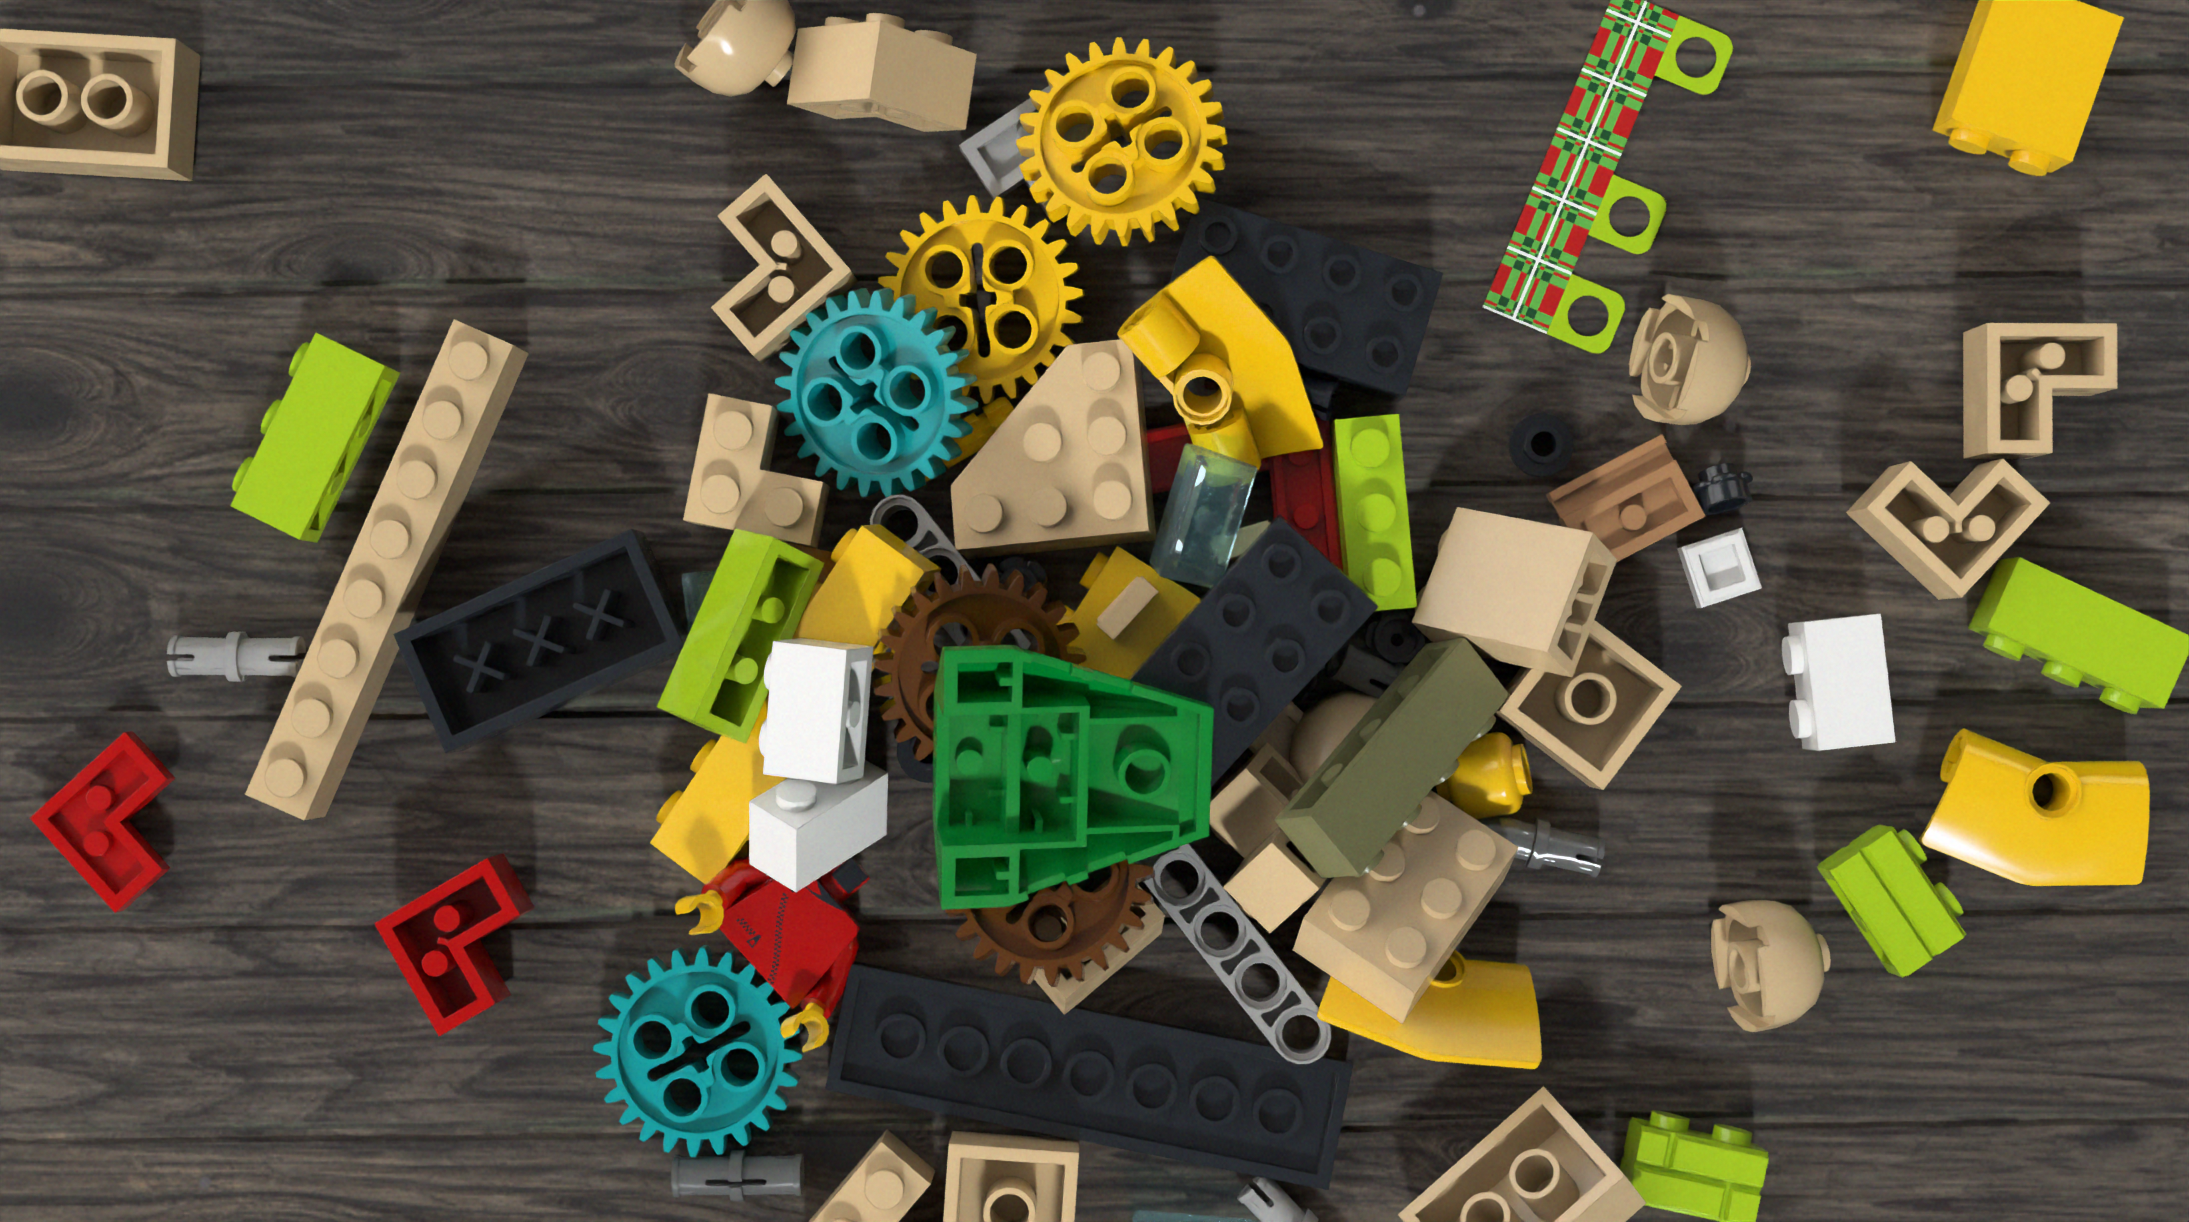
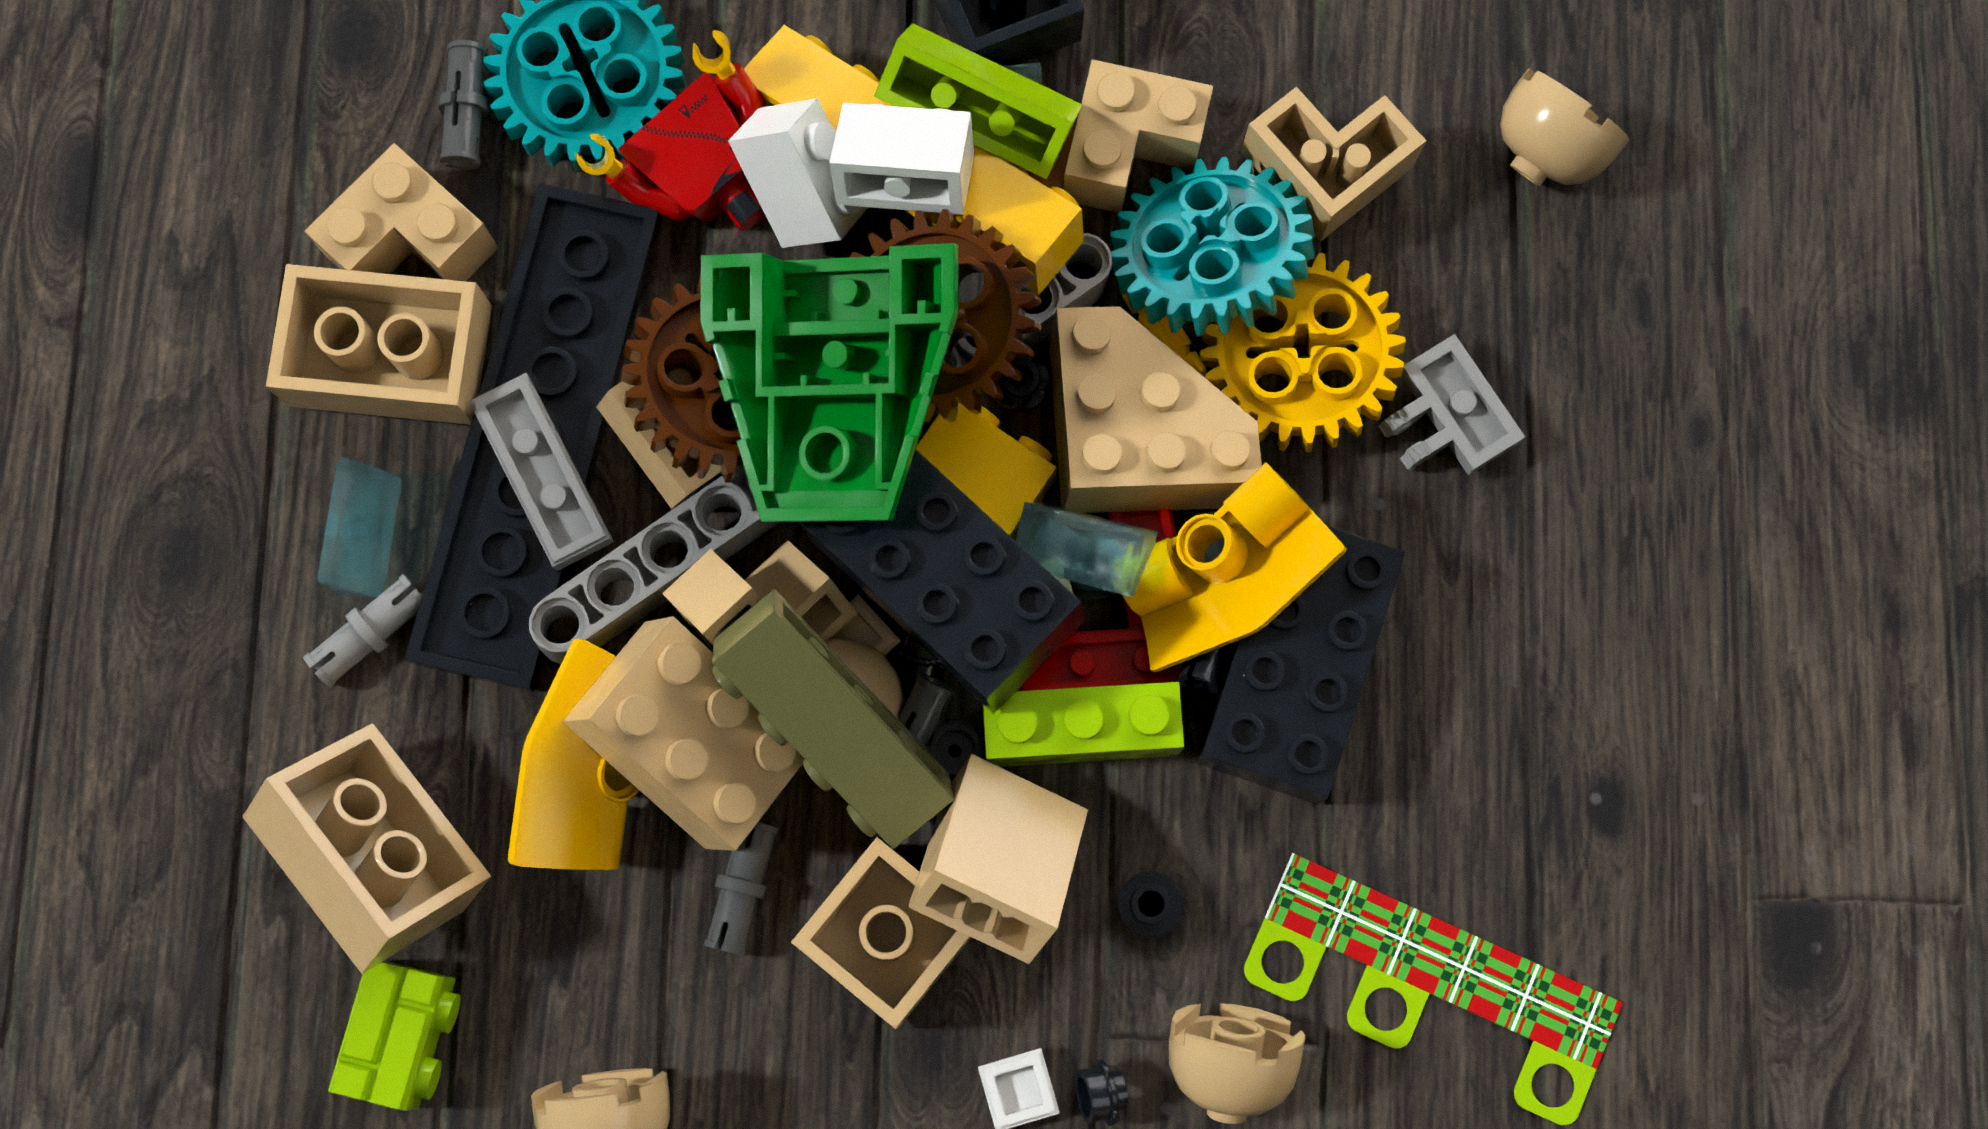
camera: 90 degrees right, 10 degrees down
tan brick [787,13,977,132] -> none
yellow gear [1016,37,1228,246] -> none
tan tile [1096,576,1159,640] -> none
yellow head [1436,732,1532,820] -> none
medium nougat plate [1545,434,1705,562] -> none
none -> light grey tile [469,373,614,571]

